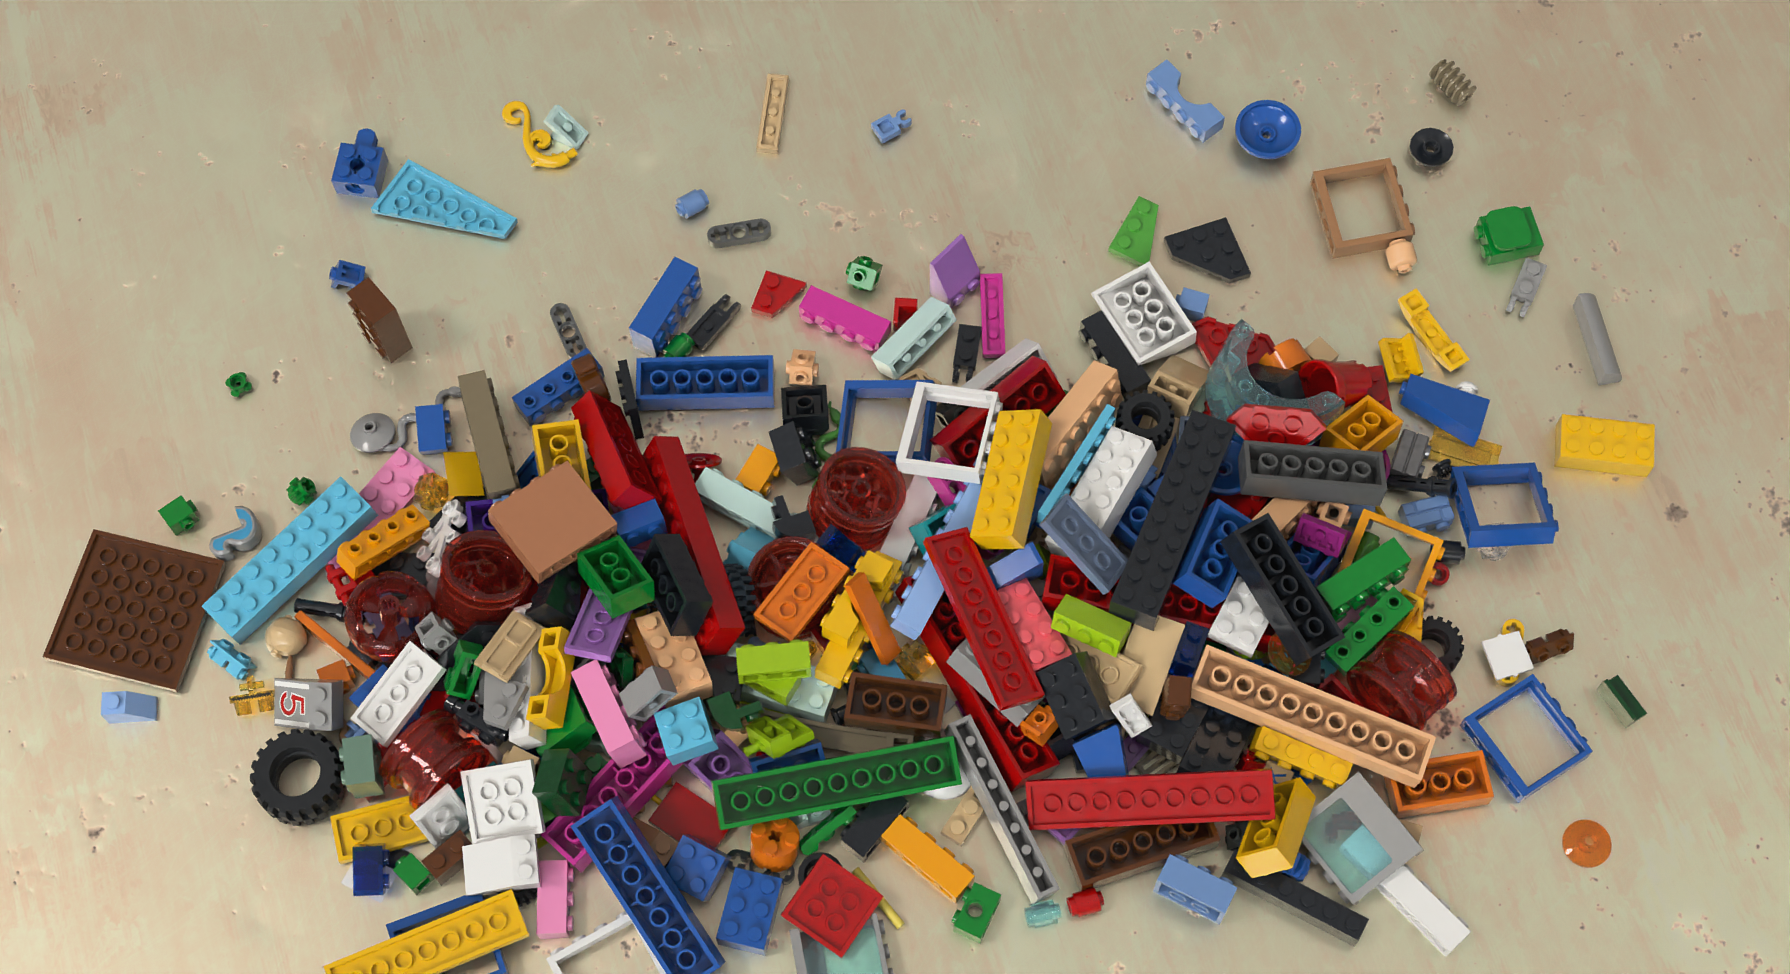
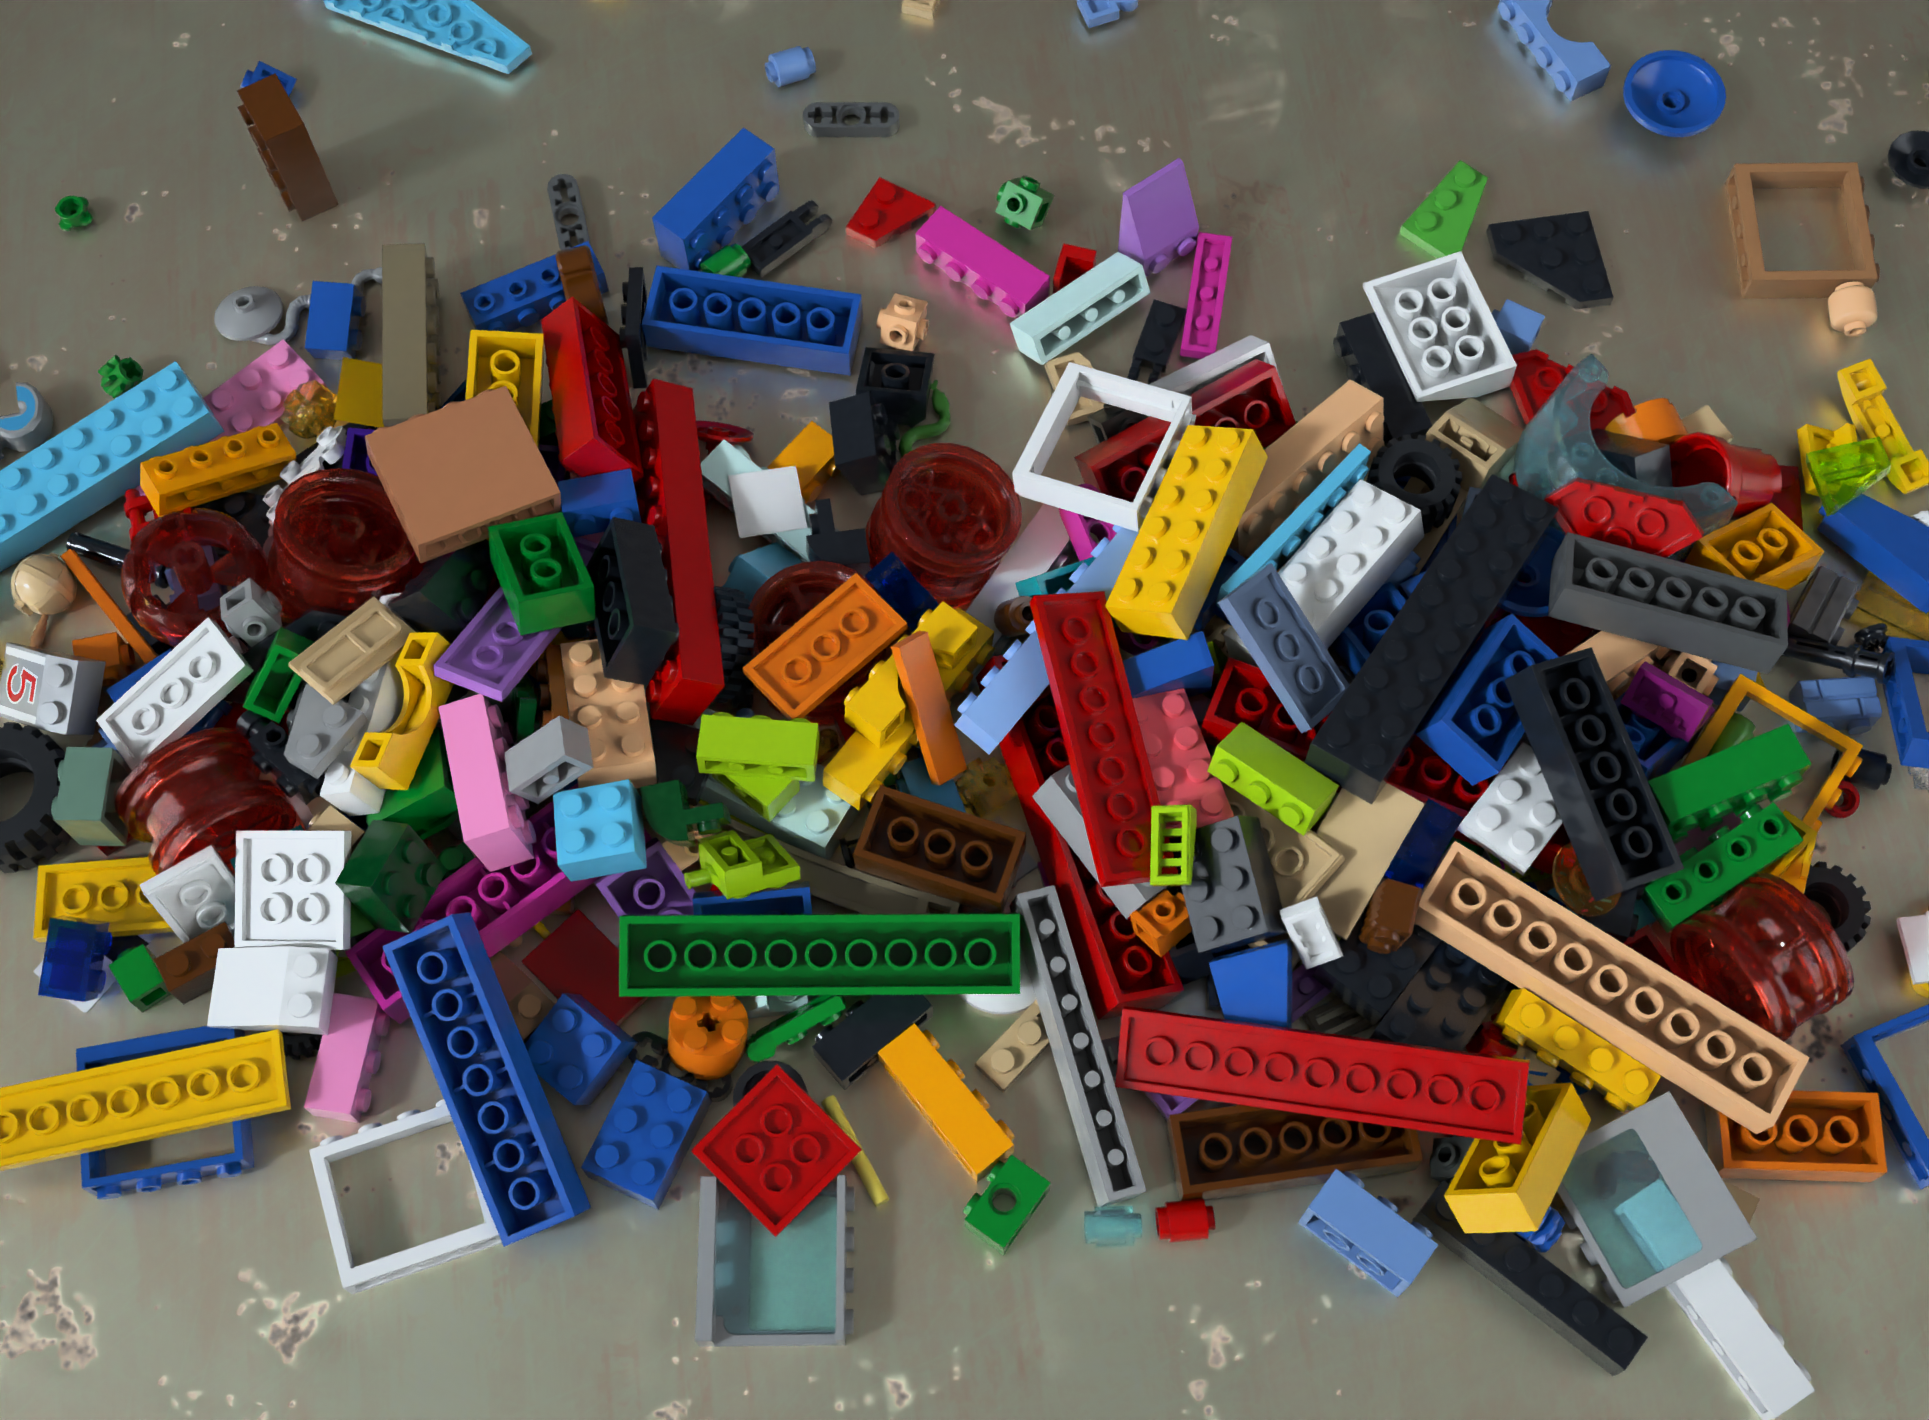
camera: 10 degrees right, 0 degrees up
blue window [835,380,937,467] -> none
none -> white sticker [728,465,808,538]
none -> reddish brown brick [994,596,1034,637]
none -> lime slope [1150,805,1197,886]
none -> clear neon green wing [1805,437,1891,516]

